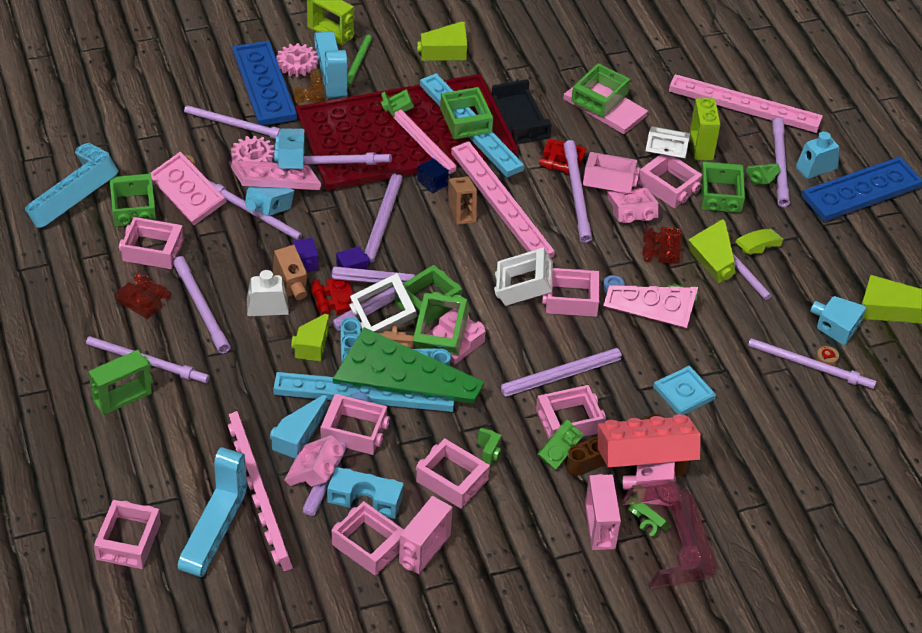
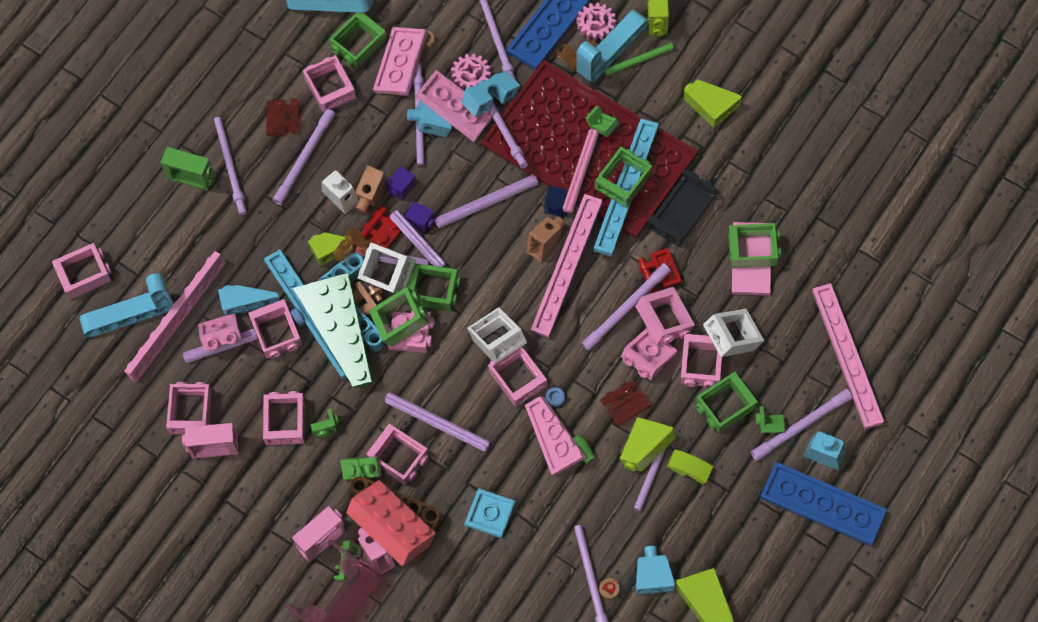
camera: 60 degrees right, 20 degrees up
medium azure arch [327,467,404,519] -> none
lime window [689,98,720,160] -> none
none -> clear orange bar [332,228,373,262]

